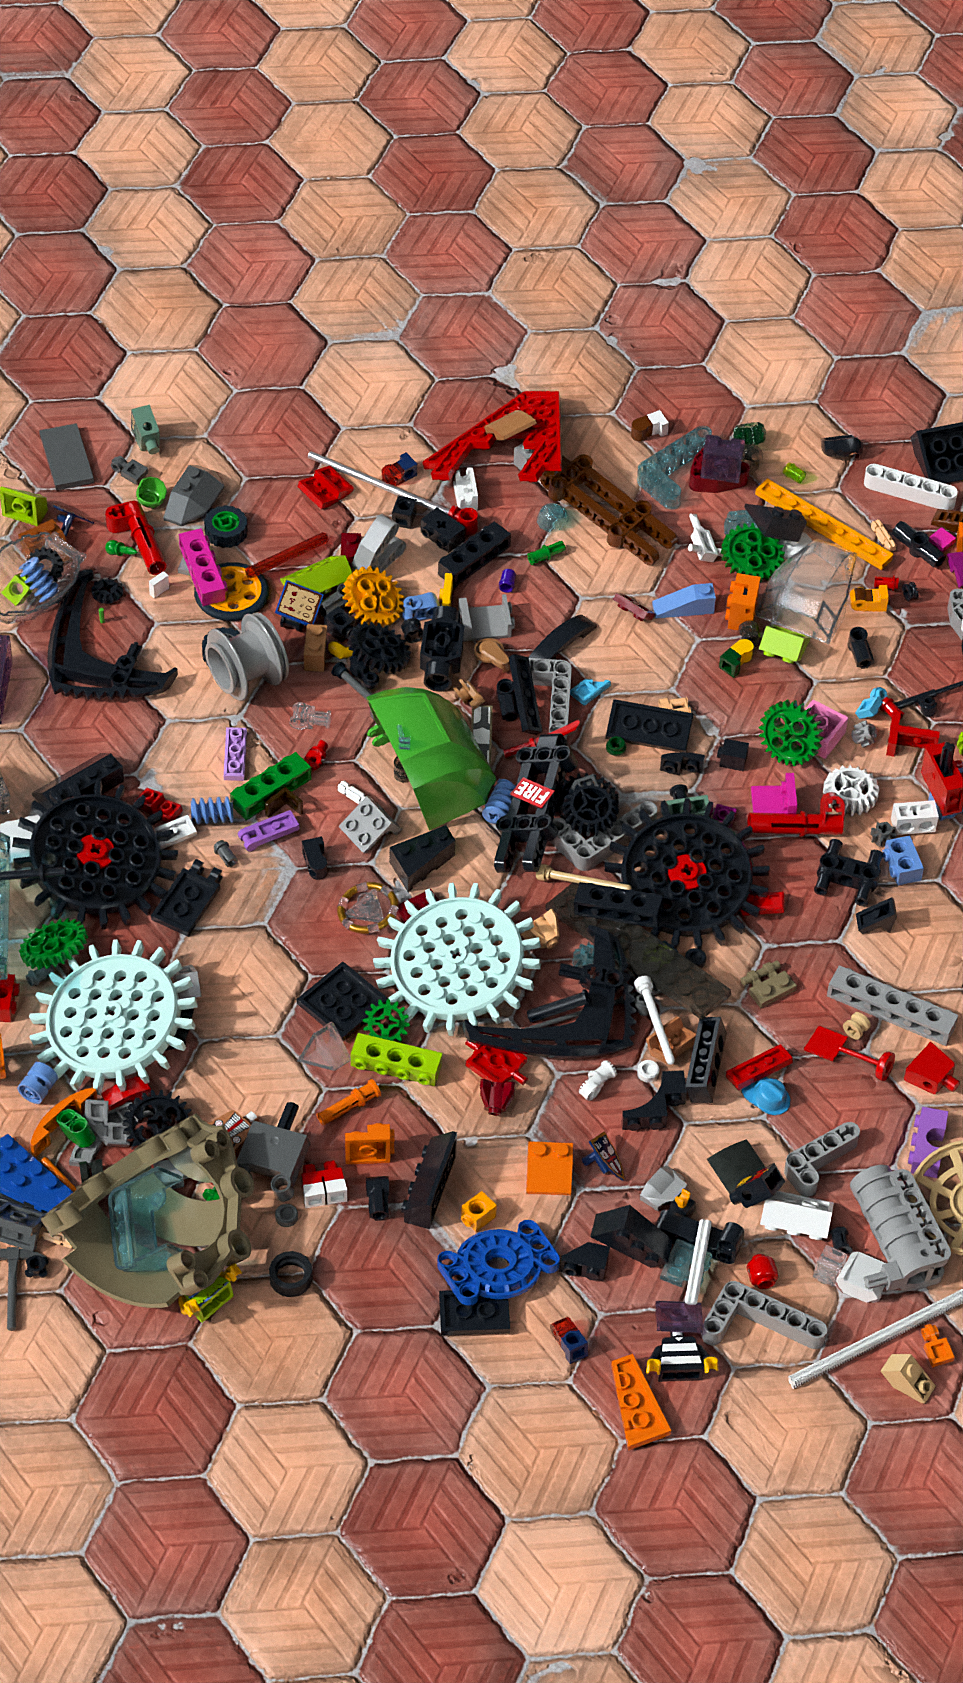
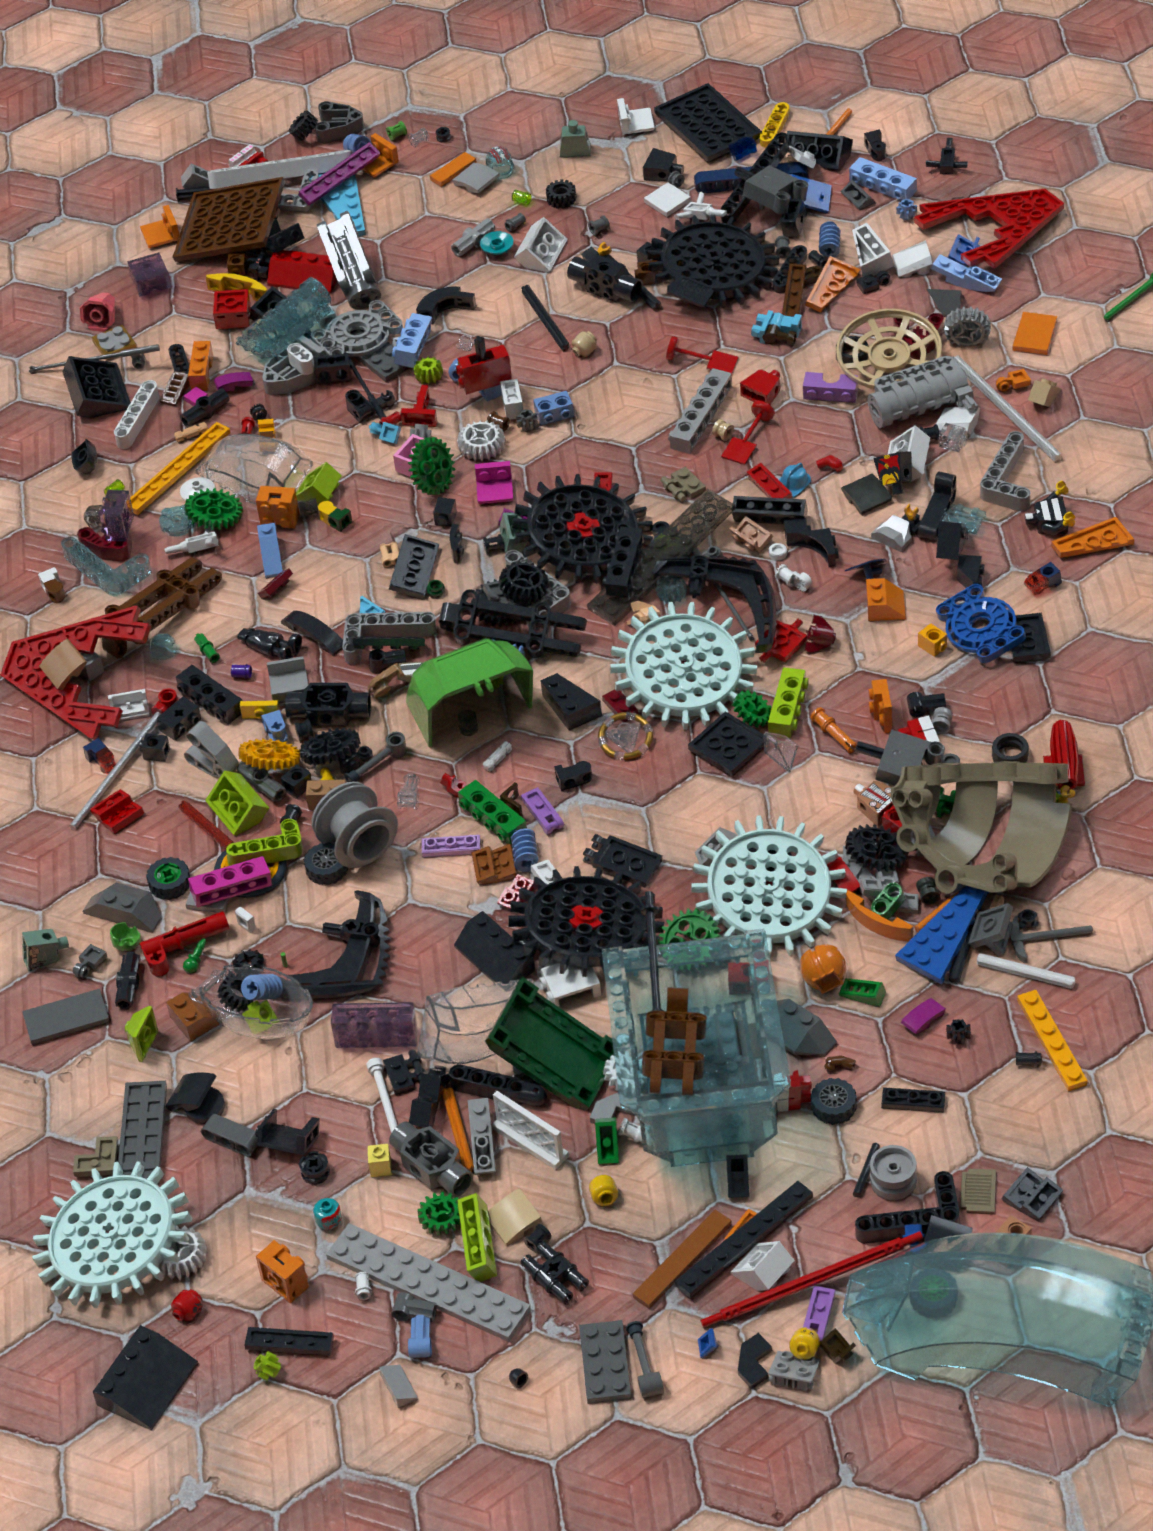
camera: 85 degrees left, 5 degrees down
medium blue wheel [17,1062,58,1104] -> none
dark blue shield [53,504,94,536] -> none
clear light blue windscreen [108,1166,183,1272] -> none
dark grey pin [214,840,238,867] -> none
piece [275,580,323,626] -> none
light grey bracket [339,796,402,853] -> none
dark red plate [341,533,361,568] -> none
clear light blue hand [397,725,411,750] -> none
black slope [401,1131,457,1229] -> none
medium nougat piece [474,638,510,673] -> none
red sword [503,720,580,758] -> none
sticker [510,777,554,808] -> none
black axle [527,989,591,1022] -> none
tan piece [536,864,632,890] -> none
white piece [634,976,675,1065] -> none
clear purple tile [655,1301,703,1333] -> none
white axle [685,1219,712,1305] -> none
clear green gear [733,422,766,447] -> none
black slope [744,504,807,542] -> none
red head [746,1254,779,1290] -> none
red piece [747,792,845,837] -> none
light grey beam [784,1122,860,1197] -> none
black piece [814,839,883,906] -> none
black piece [847,627,874,669] -> none
black slope [856,897,897,934] -> none
none -> black piece [115,952,141,1010]
none -> lime beam [226,819,302,866]
none -> black piece [237,628,302,660]
none -> black piece [345,390,375,422]
none -> dark orange slope [471,844,518,884]
none -> reddish brown bush [487,411,510,432]
none -> red arm [816,455,843,471]
none -> light grey wheel [932,707,953,734]
none -> red plate [1043,720,1085,790]

